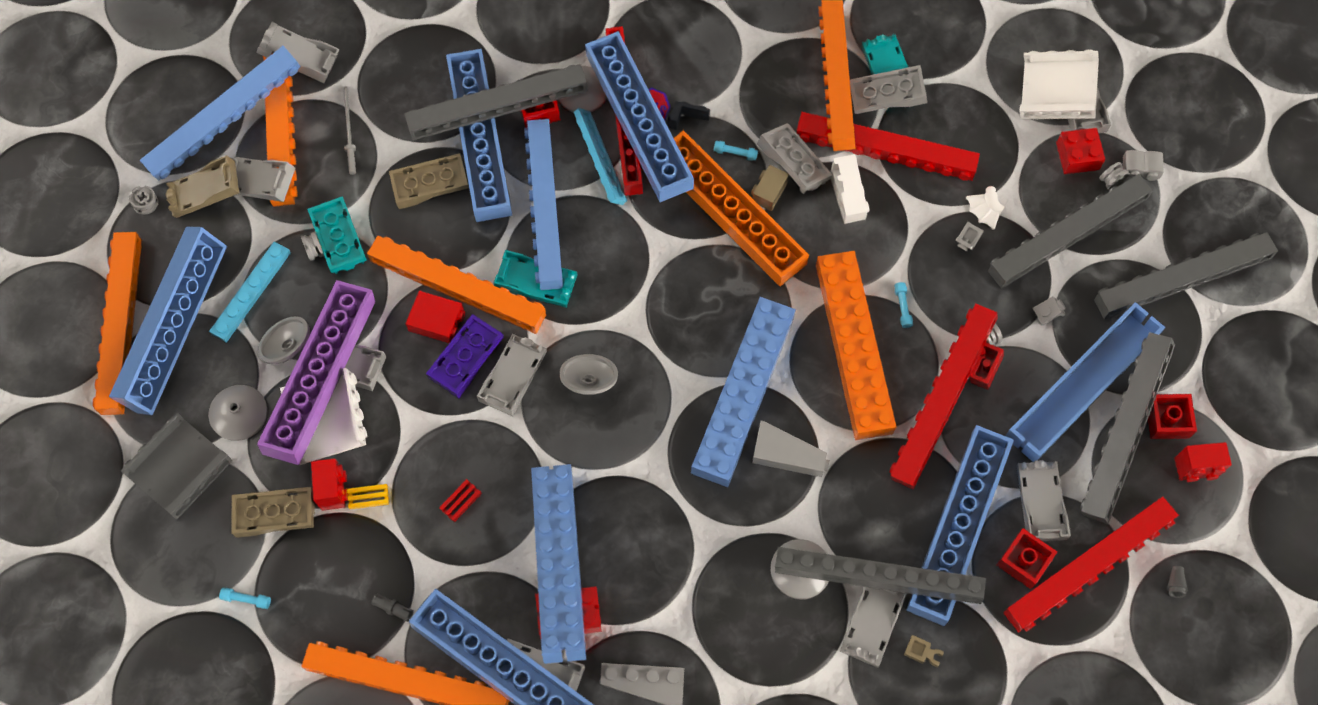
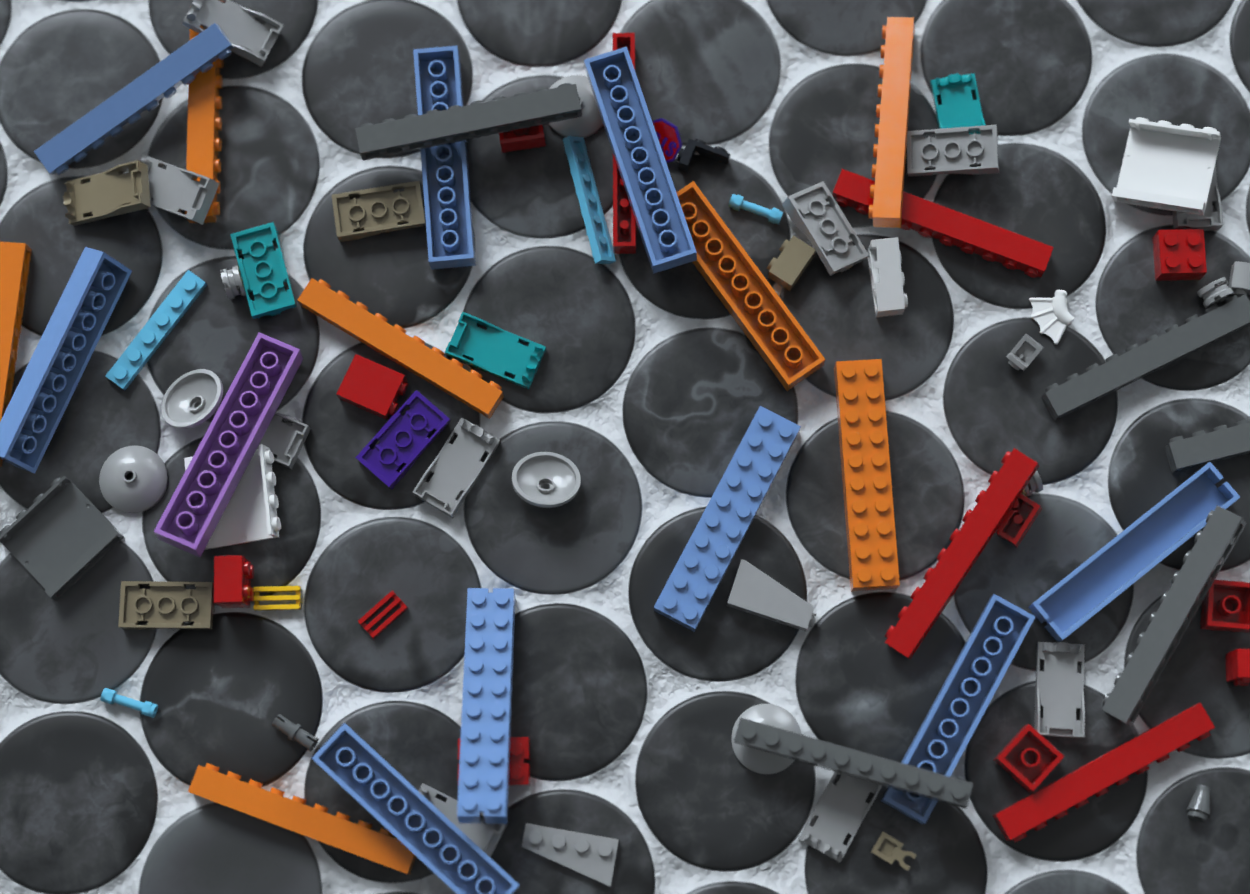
camera: 10 degrees right, 10 degrees up
light grey wheel [129,186,158,215] -> none
light grey sword [344,86,356,175] -> none
medium blue brick [524,119,563,290] -> none
medium azure bar [894,282,913,328] -> none
light grey bracket [1033,296,1066,325] -> none

